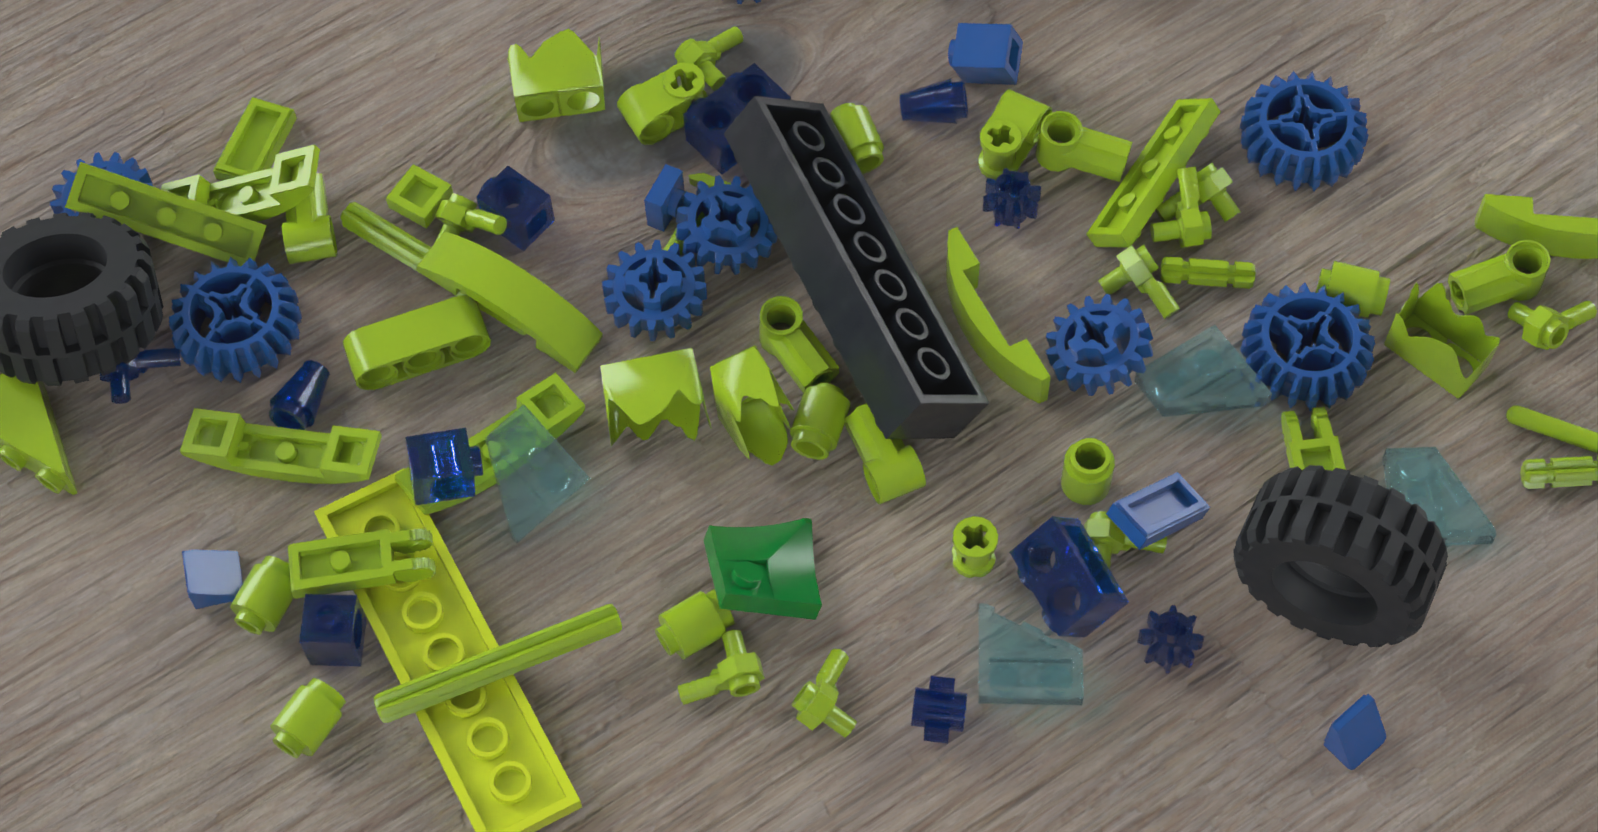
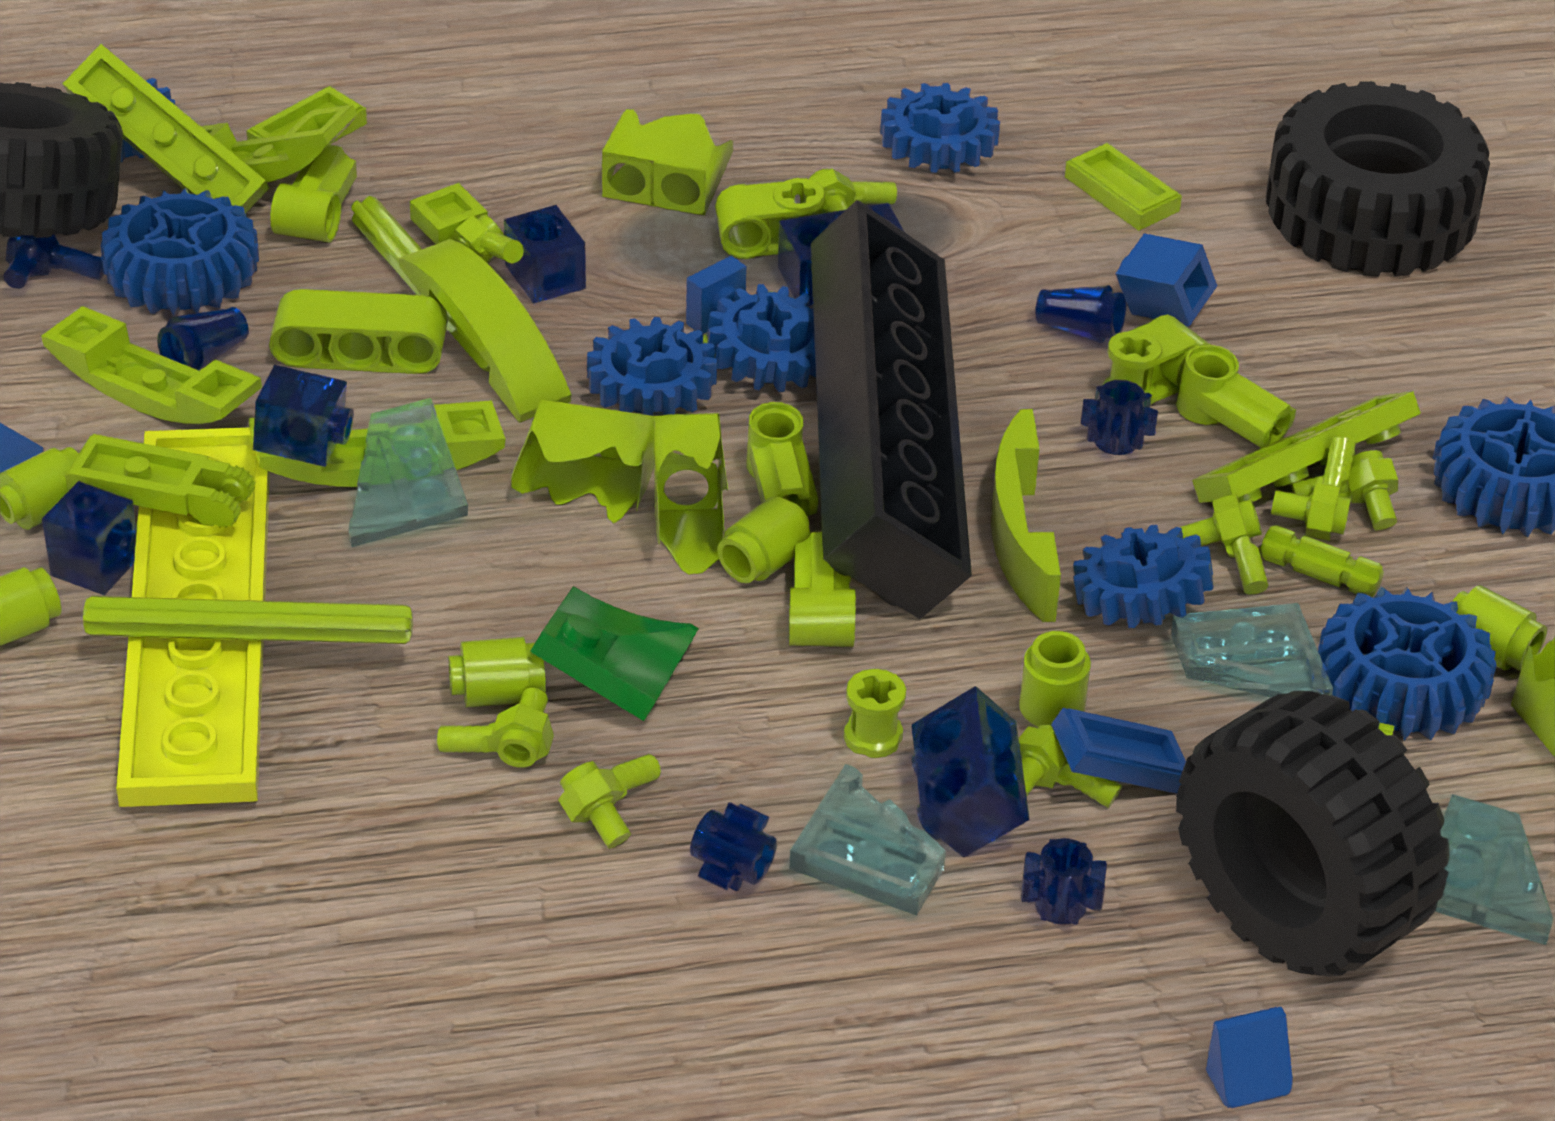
camera: 20 degrees right, 20 degrees down
lime brick [830,103,884,174] -> none

